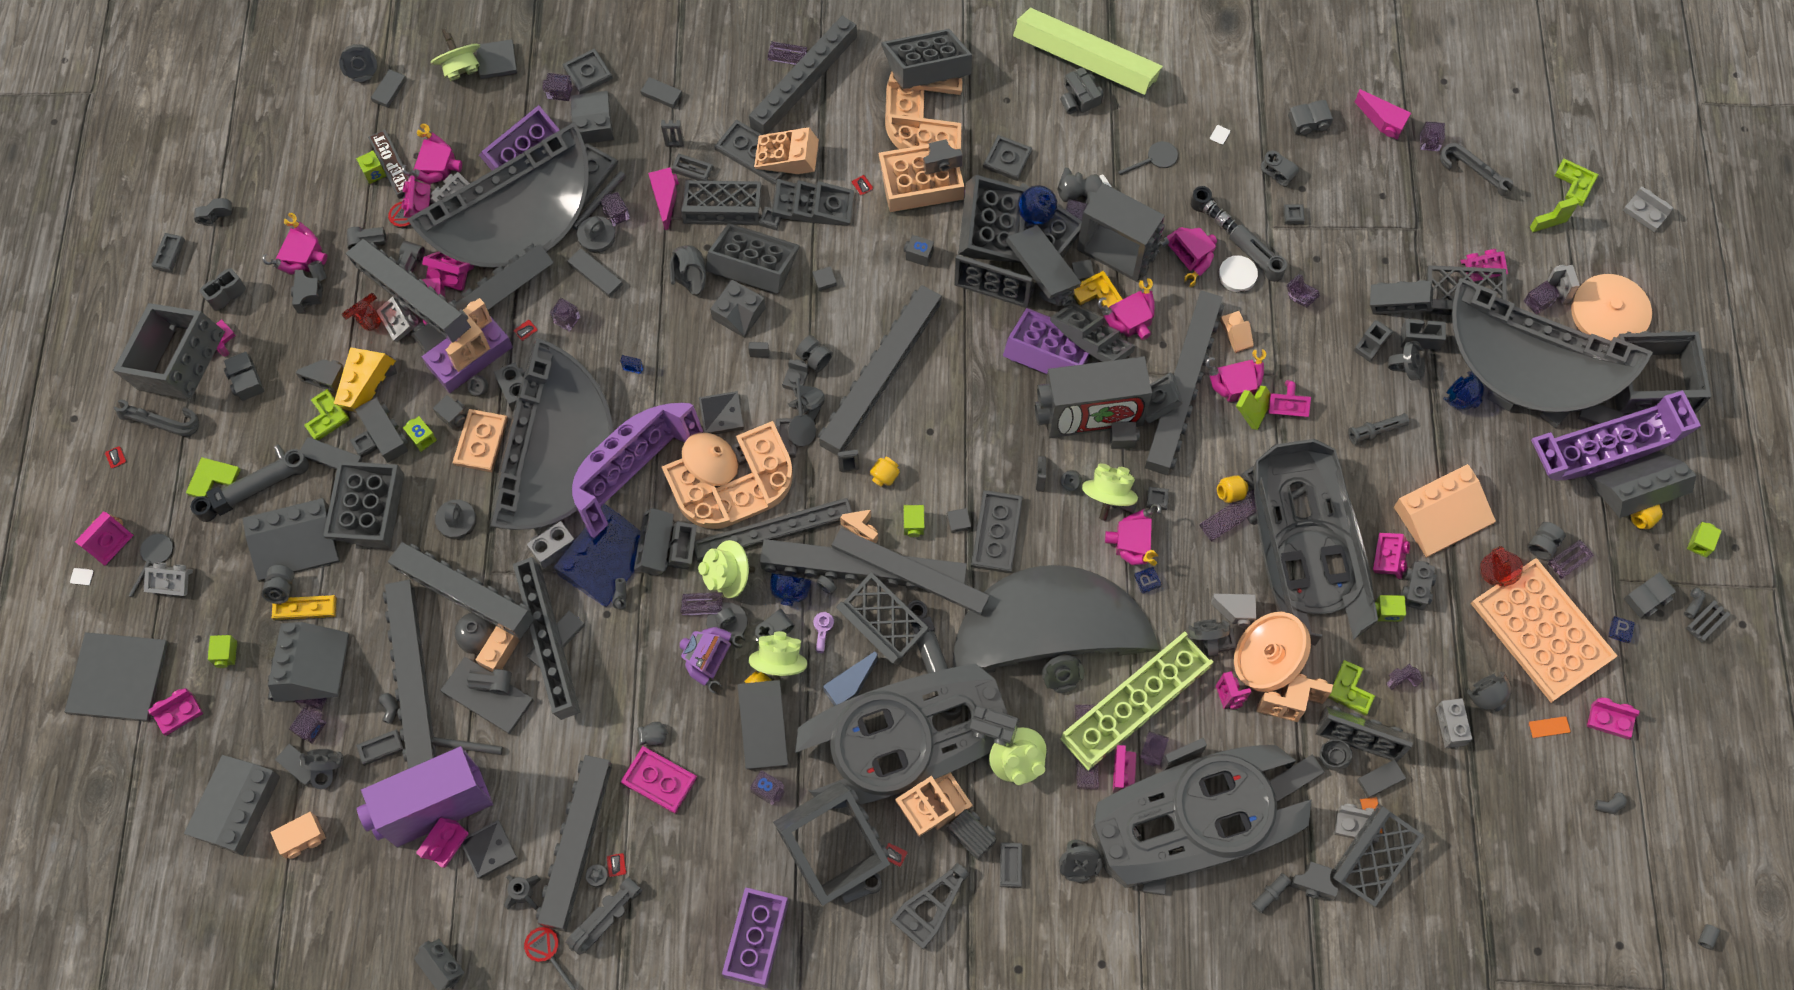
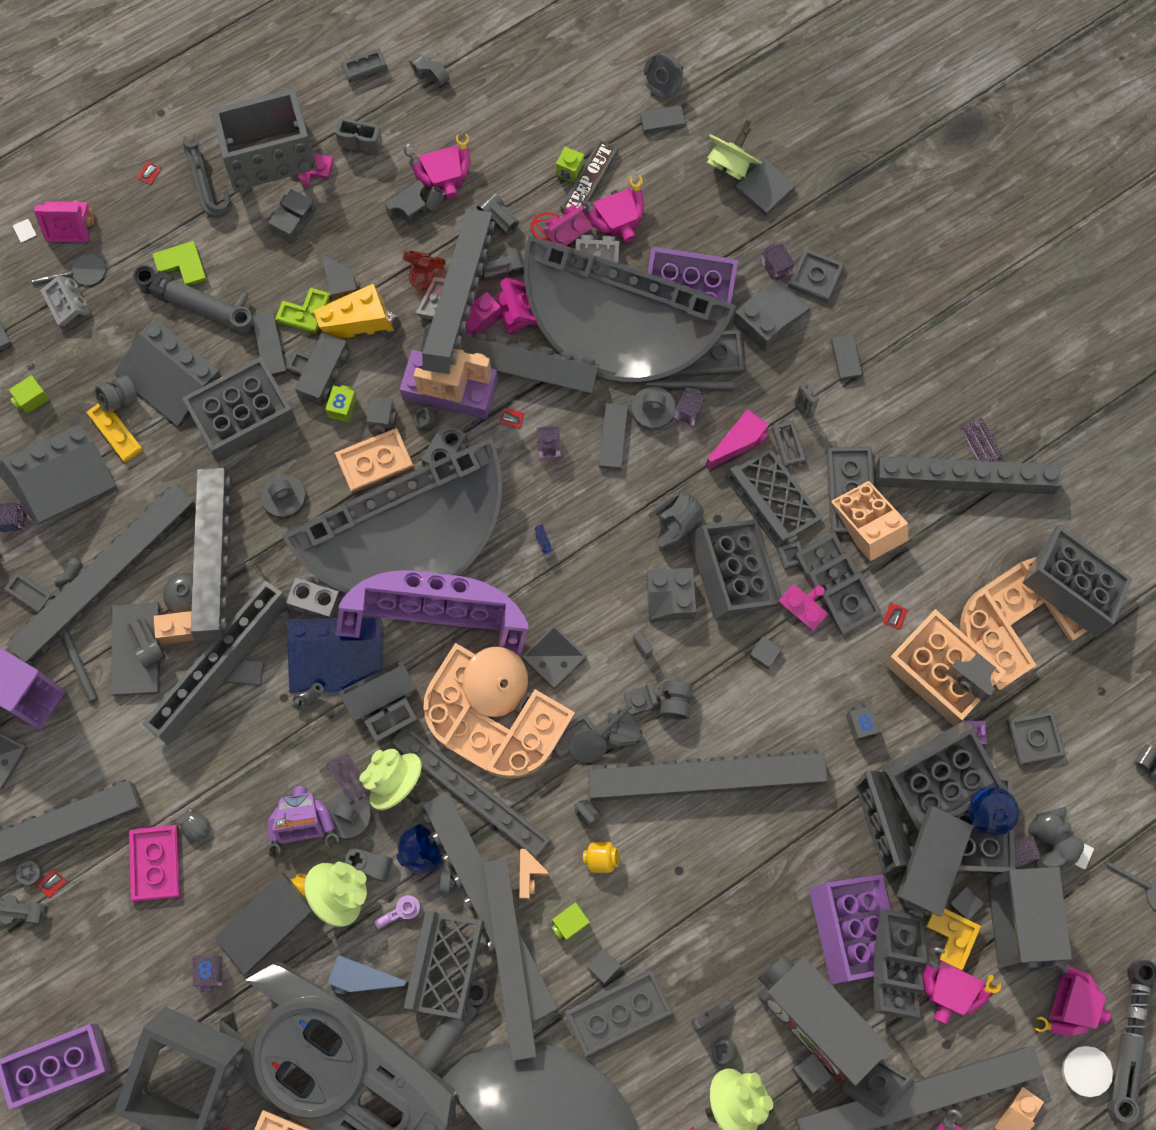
camera: 55 degrees right, 5 degrees up
none -> dark pink plate [778,584,829,631]

